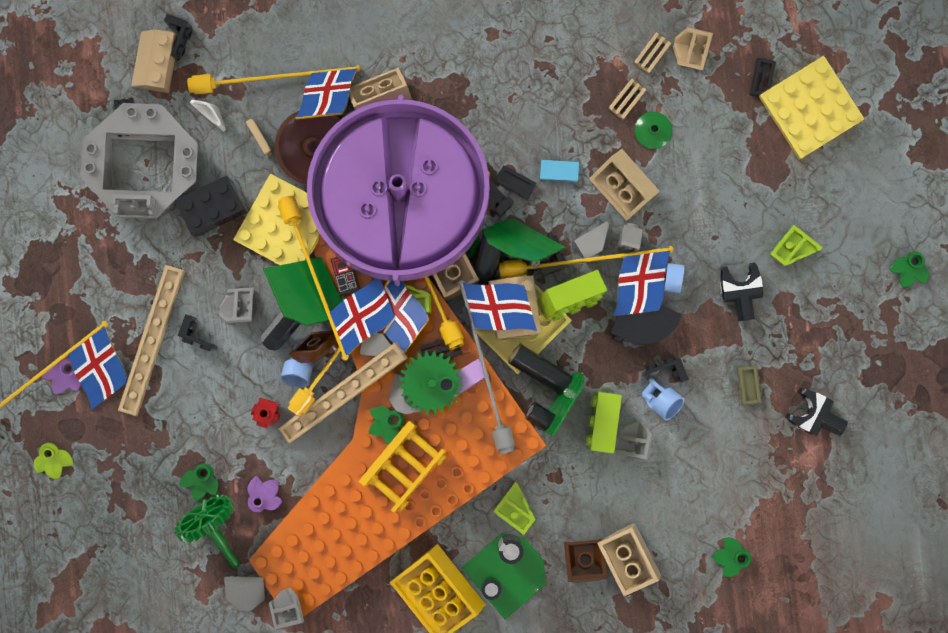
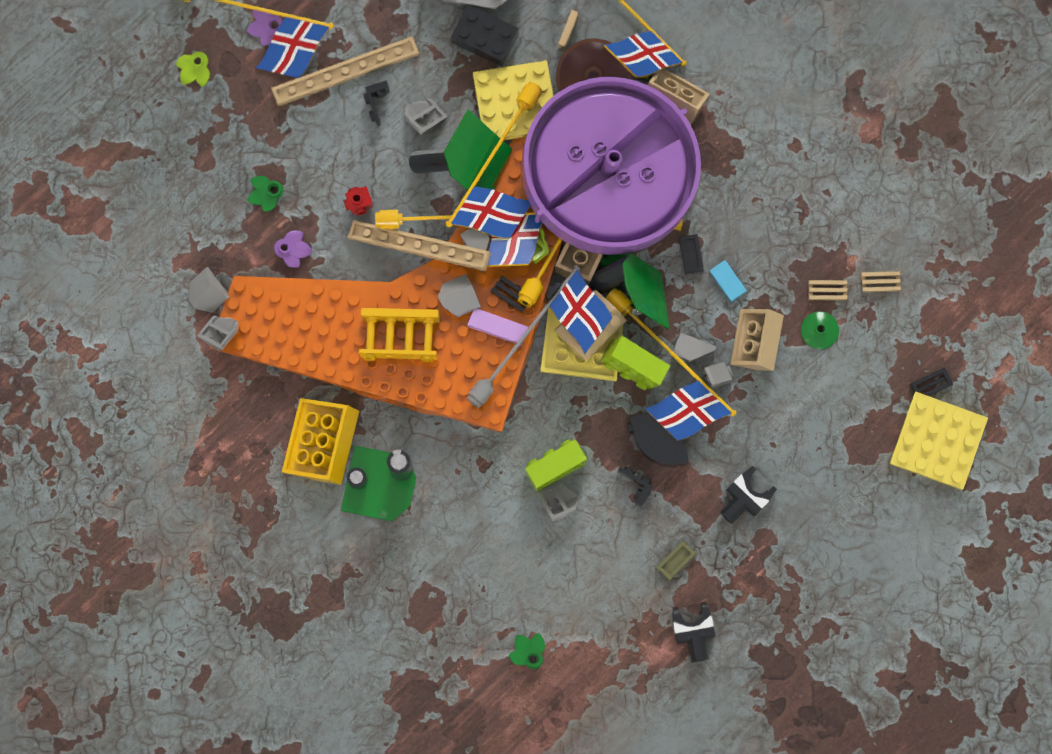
camera: 50 degrees right, 5 degrees down
green gear [174,494,240,569] -> none
light blue piece [281,343,314,388] -> none
reddish brown slope [289,330,339,363] -> none
black tile [331,257,359,296] -> none
green plate [368,406,405,444] -> none
green gear [399,351,463,415] -> none
black bracket [488,180,514,218] -> none
lime wing [493,482,535,535] -> none
black piece [508,343,585,437] -> none
black bracket [539,232,566,277] -> none
reddish brown slope [564,538,607,583] -> none
tan slope [597,523,661,596] -> none
light blue piece [642,377,684,421] -> none
light blue piece [664,263,684,294] -> none
tan slope [673,27,713,70] -> none
lime wing [769,225,823,267] -> none
green plate [890,251,929,288] -> none

